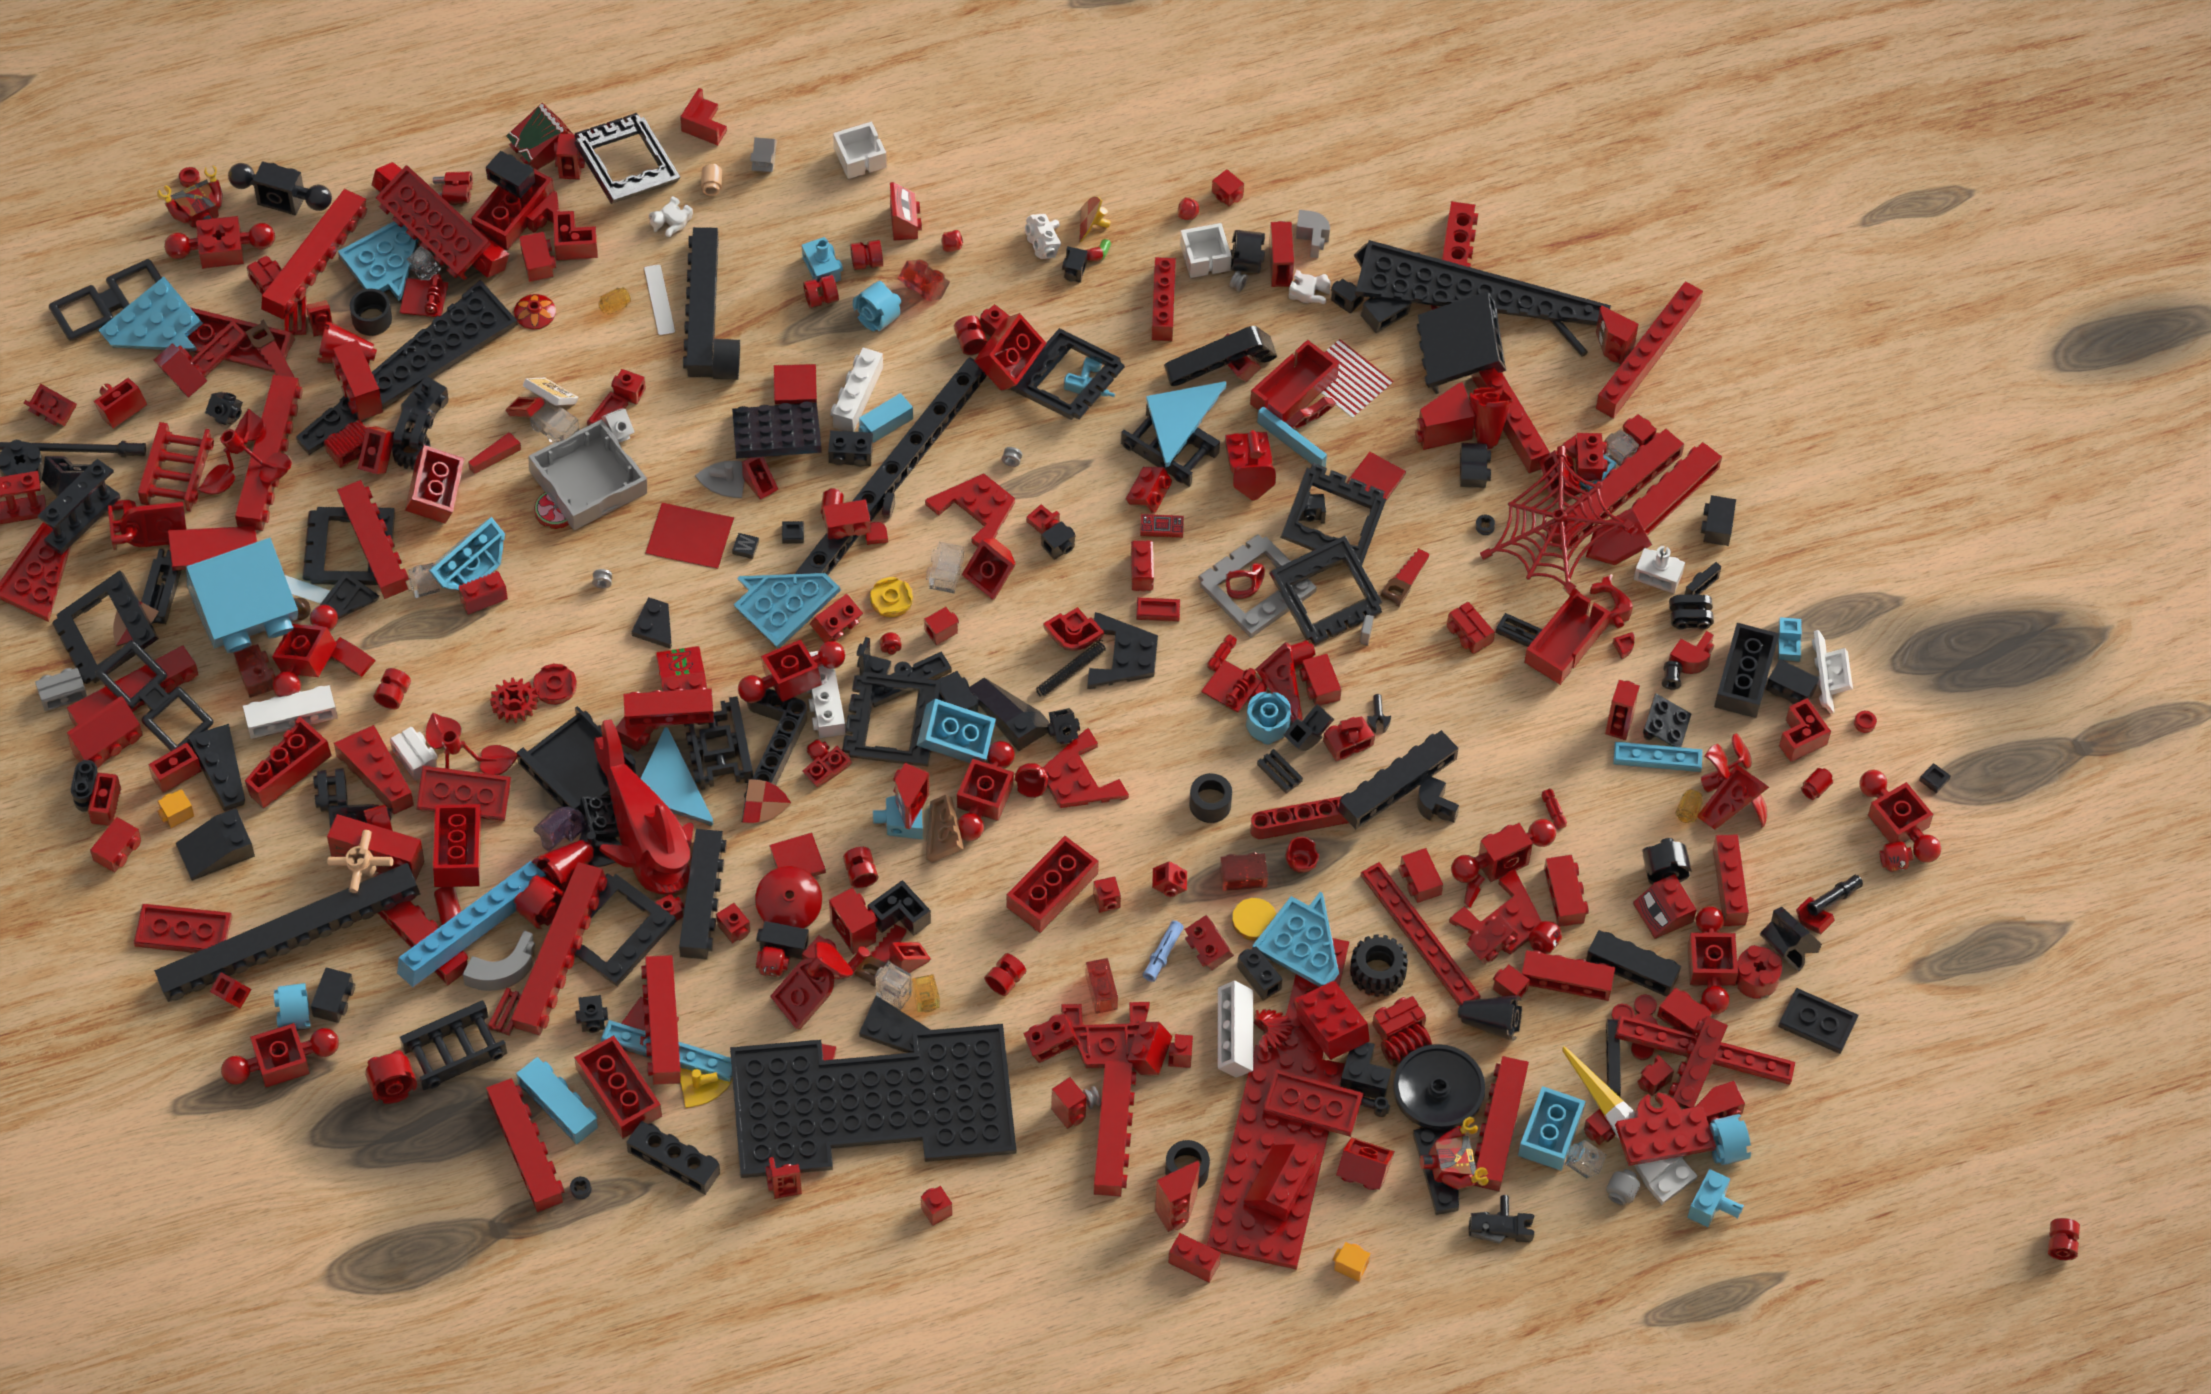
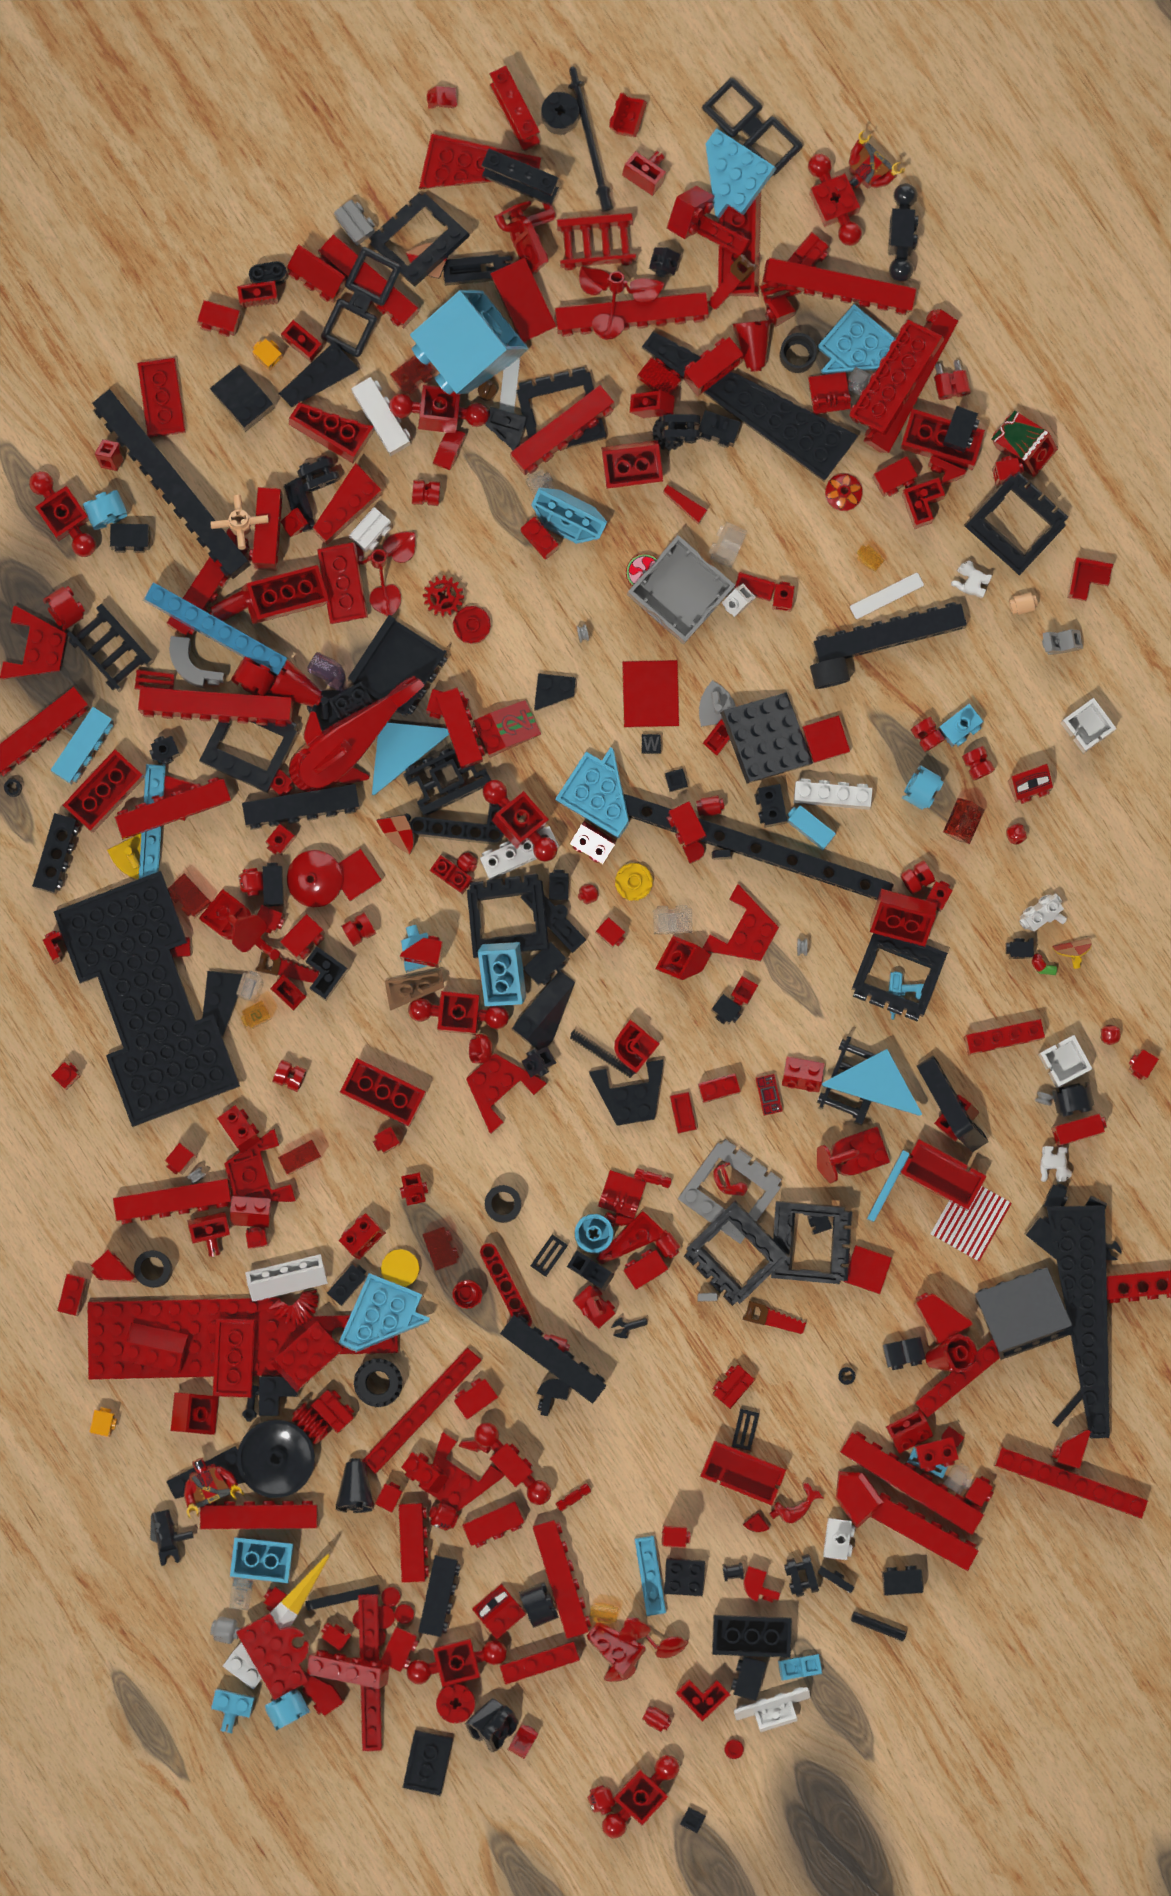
camera: 75 degrees right, 25 degrees up
black brick [42,456,91,497] -> none
red tile [179,167,200,188] -> none
red tile [505,397,545,417] -> none
white tile [523,378,579,406] -> none
light blue pin [1142,920,1184,982] -> none
red tile [1286,397,1336,429] -> none
light grey brick [1296,210,1330,258] -> none
red animal [1480,446,1638,599] -> none
black pin [1807,874,1863,916] -> none
none -> red wing [0,606,67,680]
none -> clear red brick [168,873,211,918]
none -> red brick [187,1212,230,1257]
none -> red brick [532,1519,592,1639]
none -> black axle [851,1612,907,1641]

